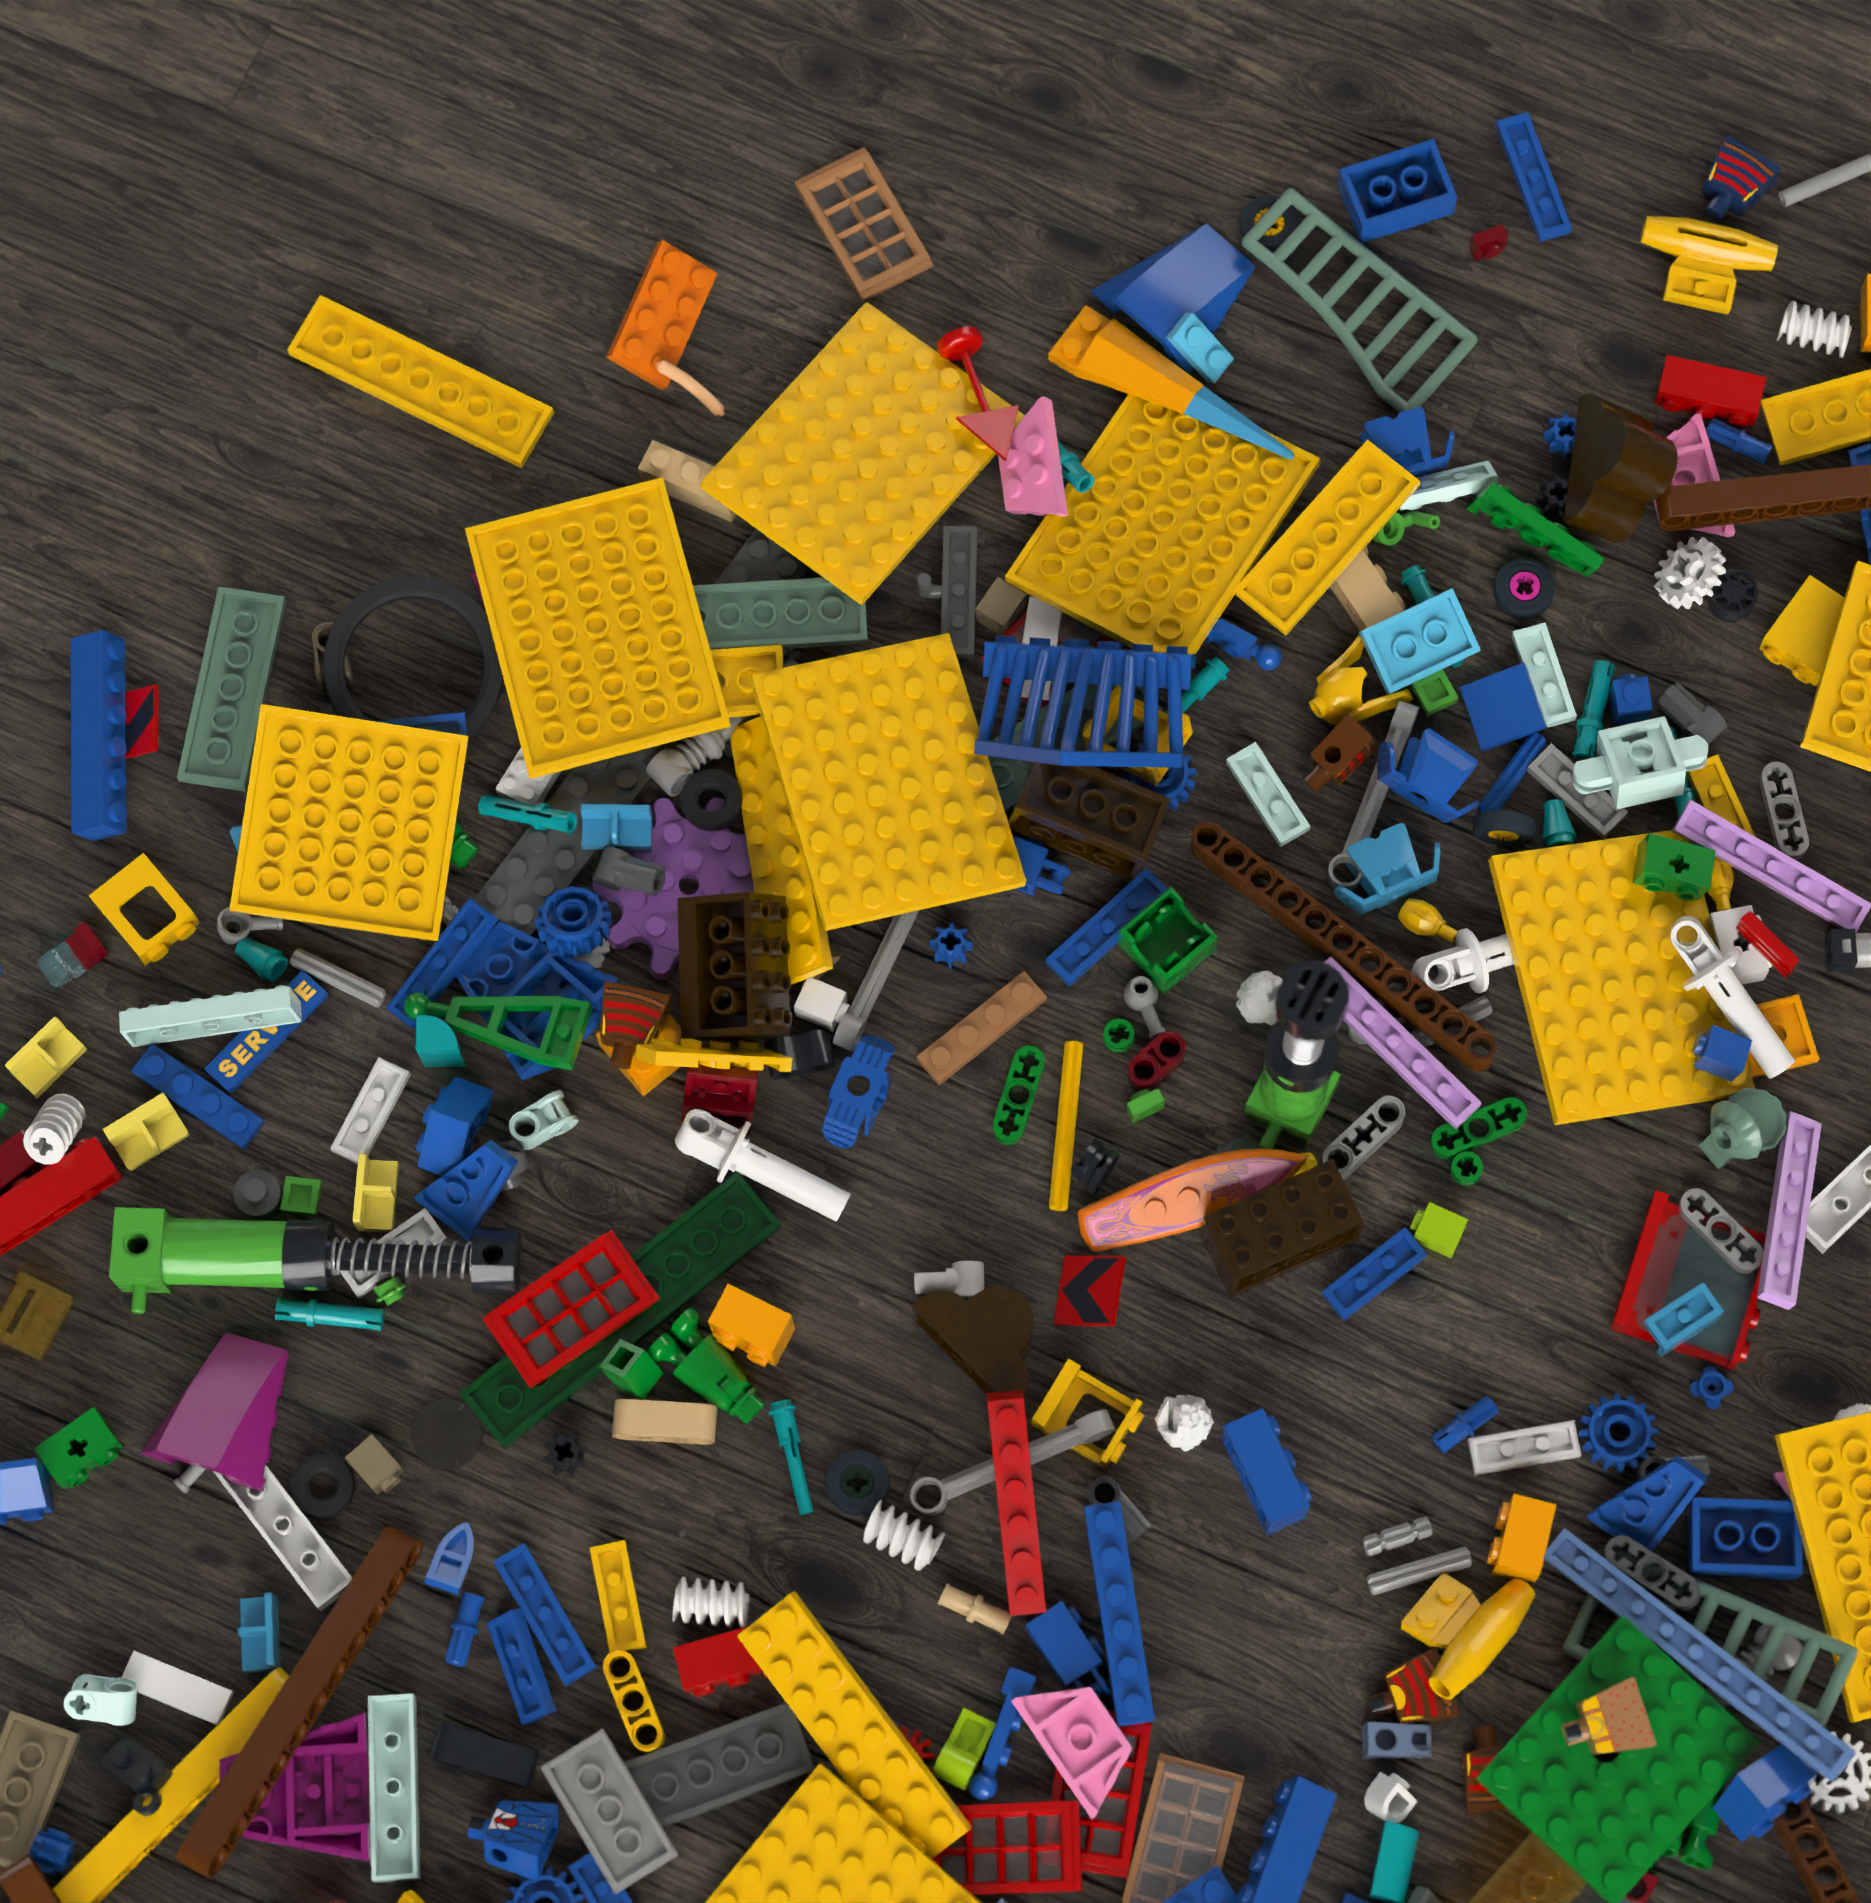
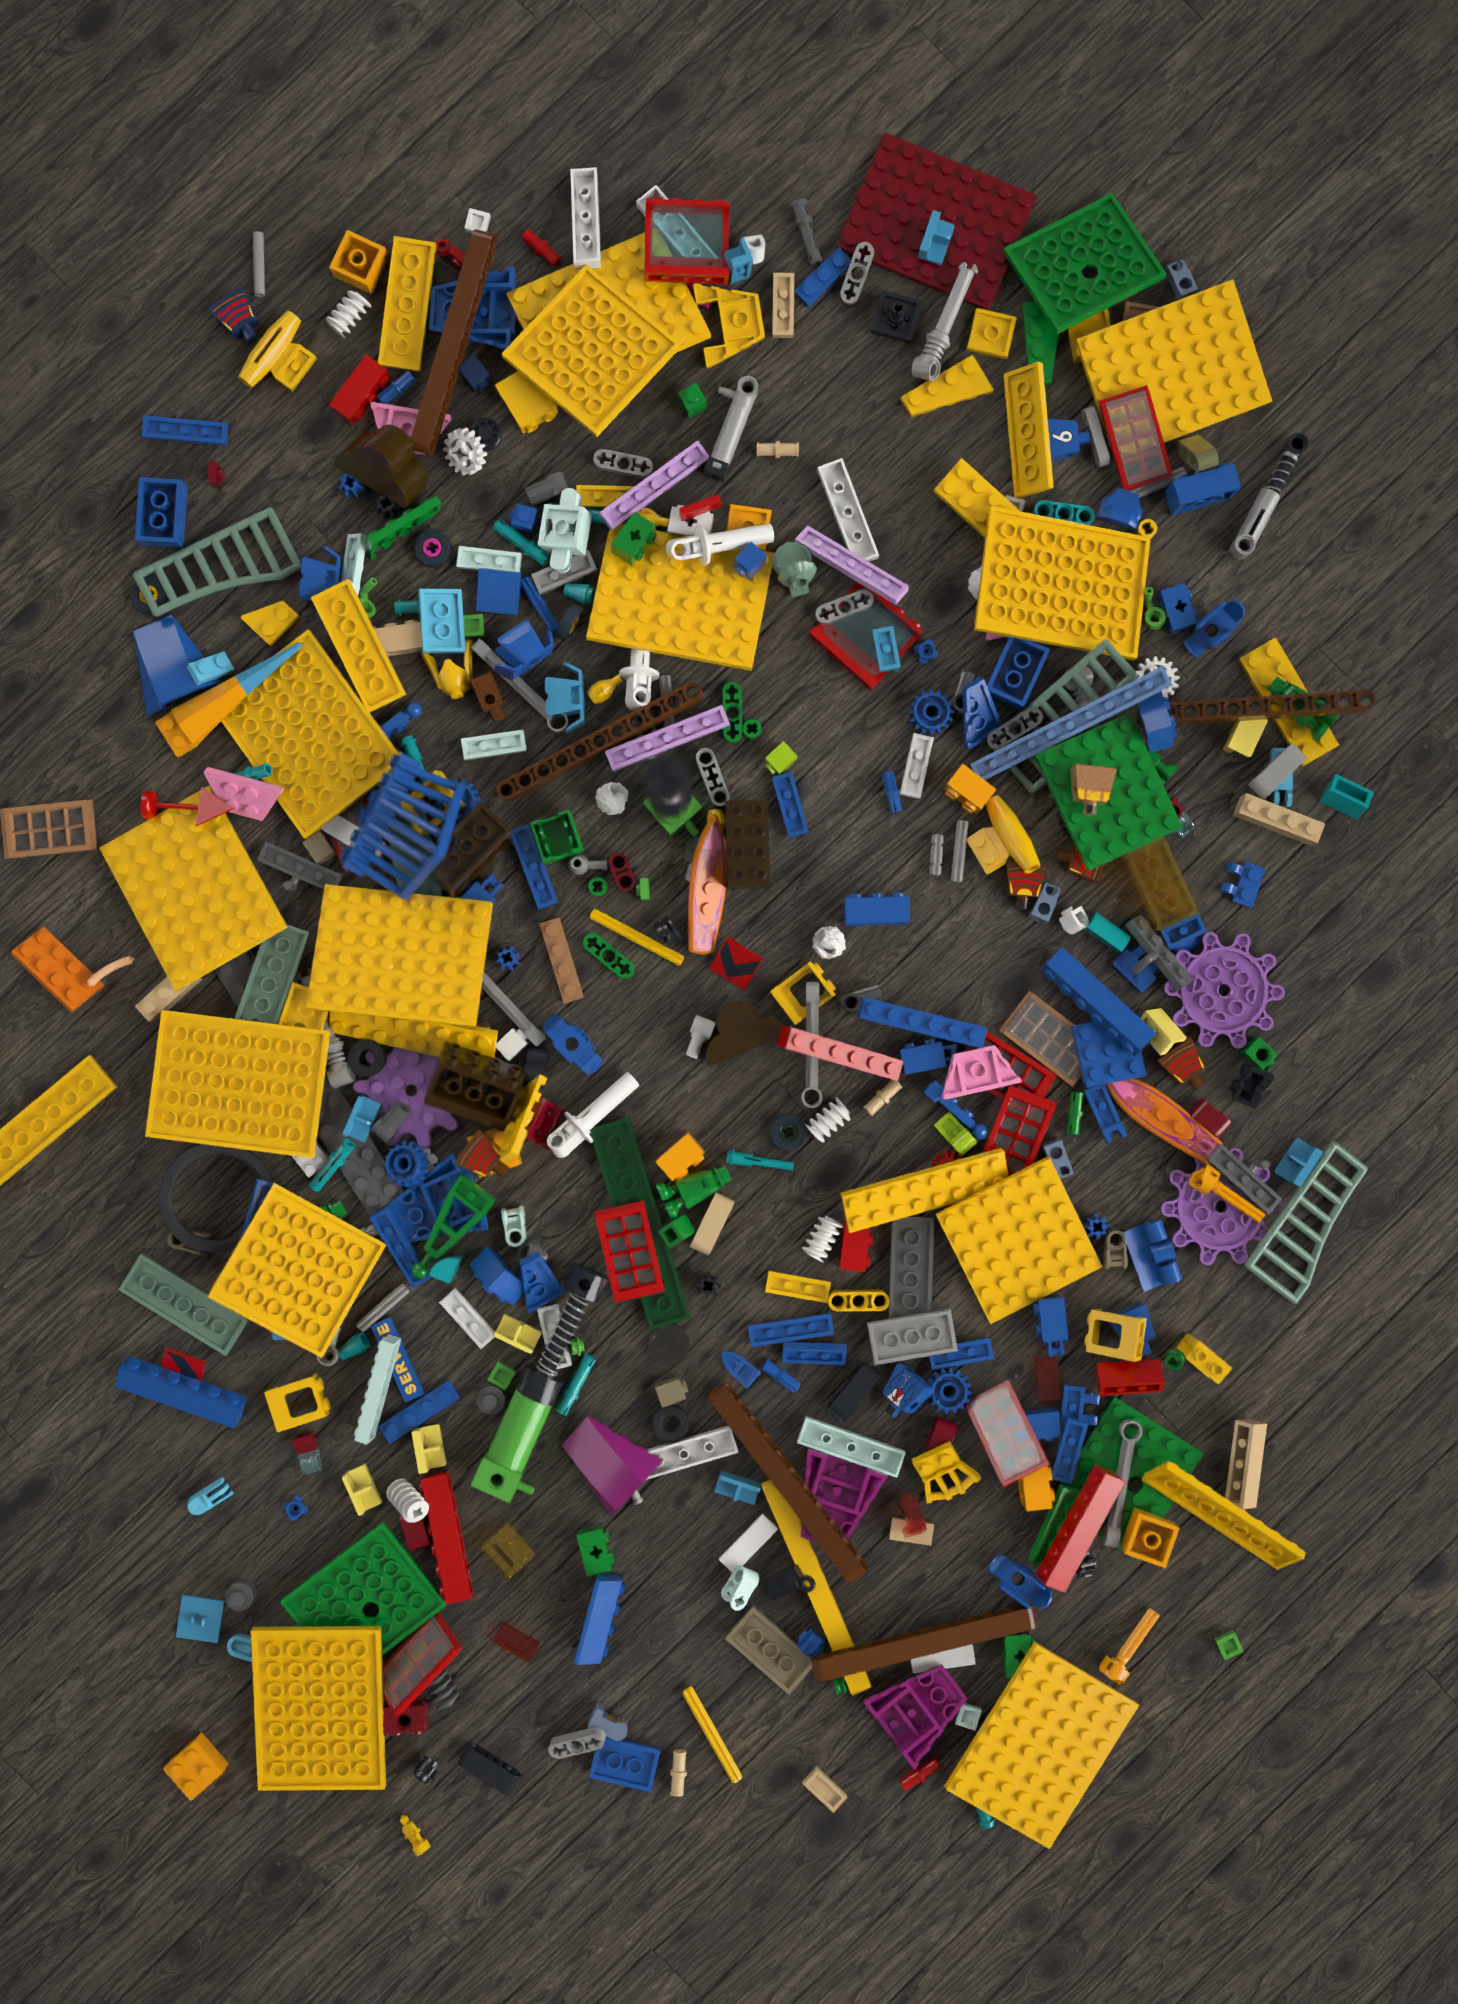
camera: 75 degrees left, 15 degrees up
none -> yellow wing [240,601,300,646]
none -> dark blue brick [458,355,492,393]

